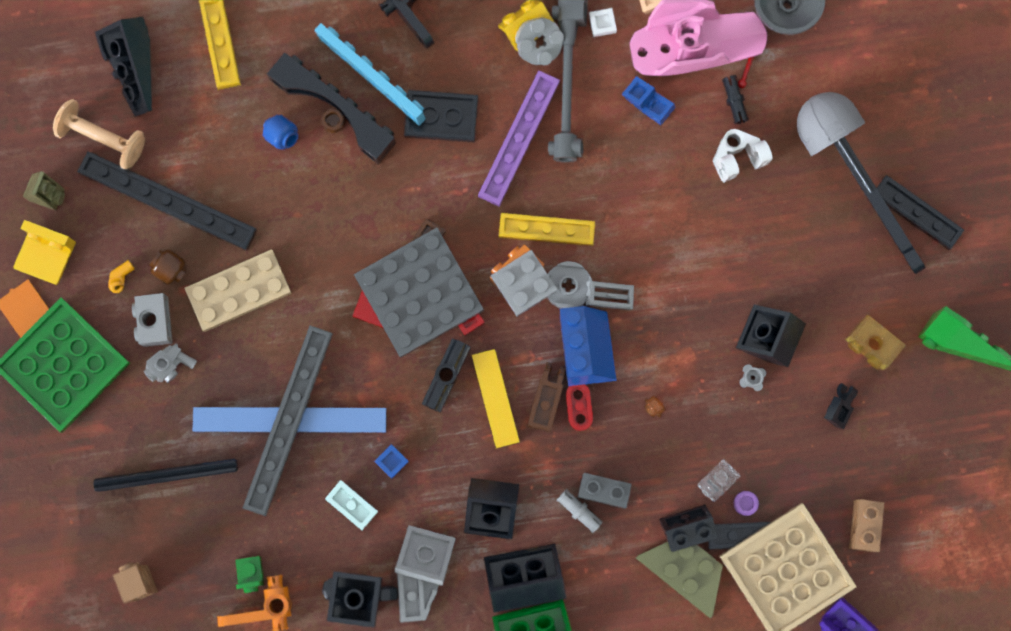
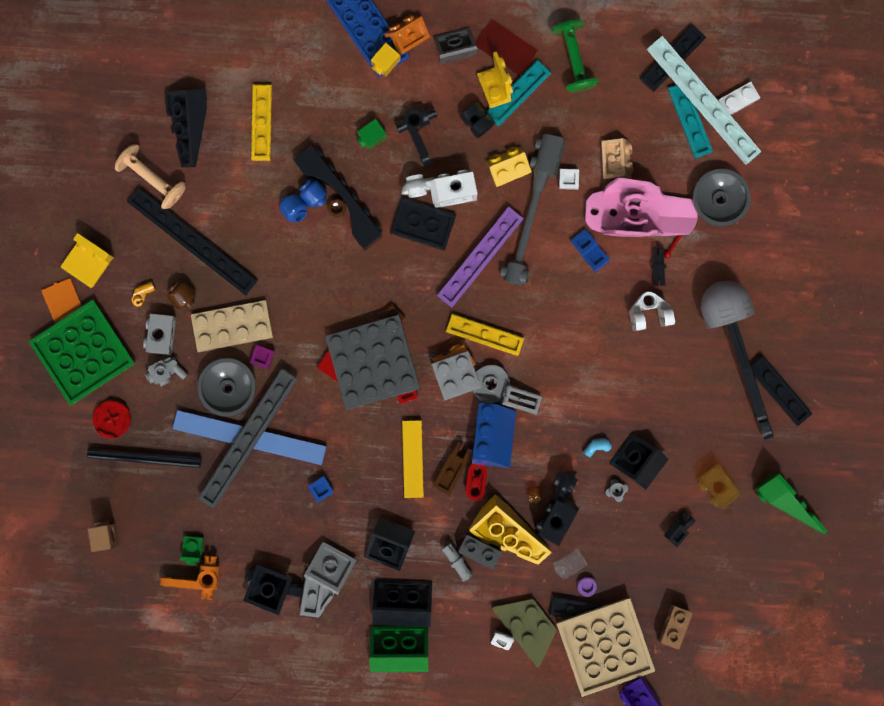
camera: 10 degrees right, 5 degrees up
olive slope [23,171,65,211] -> none
medium azure plate [315,23,425,126] -> none
light aqua plate [325,480,378,530] -> none
black piece [422,338,471,413] -> none
light grey plate [516,17,564,65] -> none
black bracket [659,505,717,552] -> none
none -> red tile [92,400,132,439]
none -> dark grey dish [198,358,256,416]
none -> magenta plate [250,345,275,369]
none -> blue head [299,179,327,208]
none -> green brick [357,119,387,150]
none -> white brick [401,170,477,208]
none -> yellow wedge [469,494,552,565]
none -> white slope [491,630,514,650]
none -> black brick [535,470,579,546]
none -> medium azure arm [583,438,612,458]

